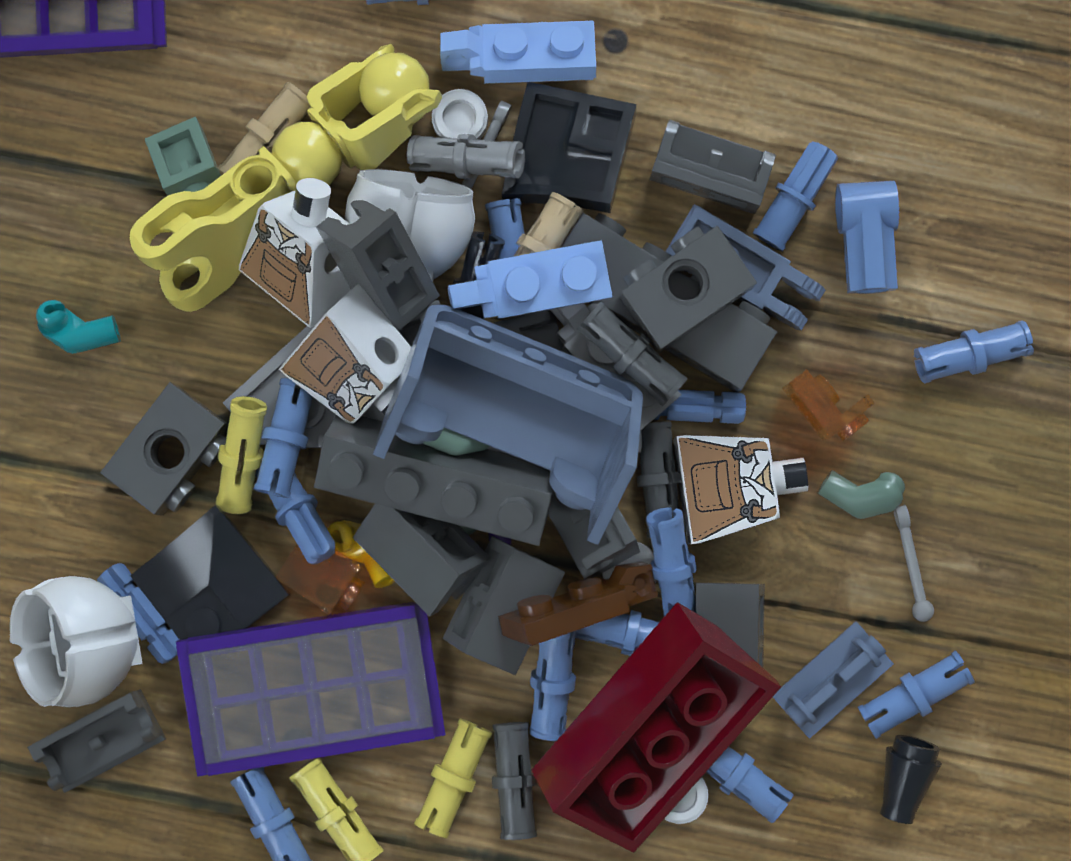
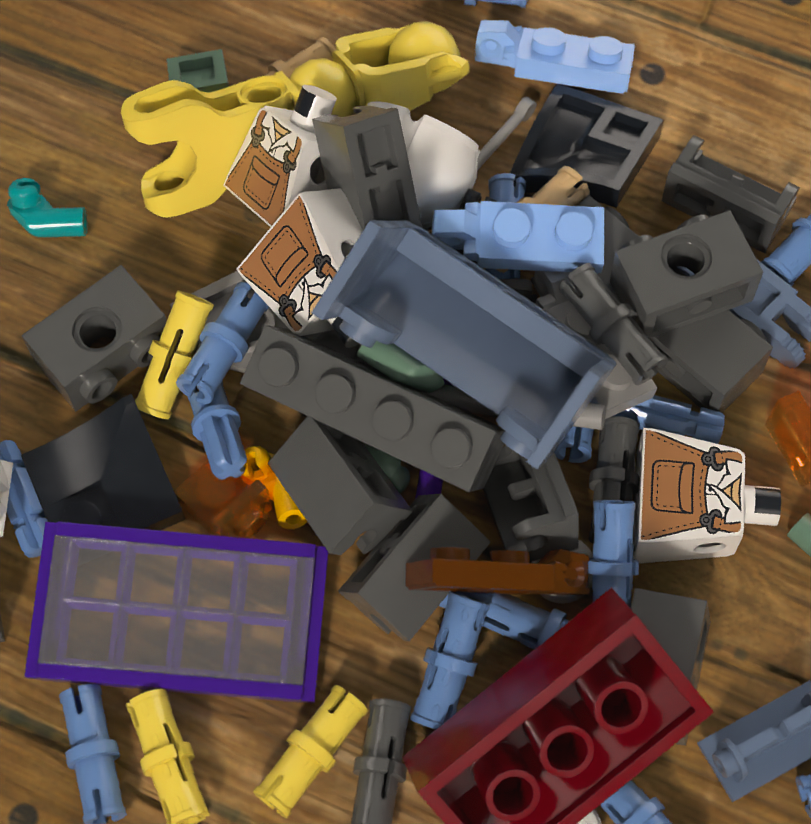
camera: 15 degrees right, 20 degrees down
light grey pin [407,134,525,179] -> none
white tile [432,89,488,140] -> none

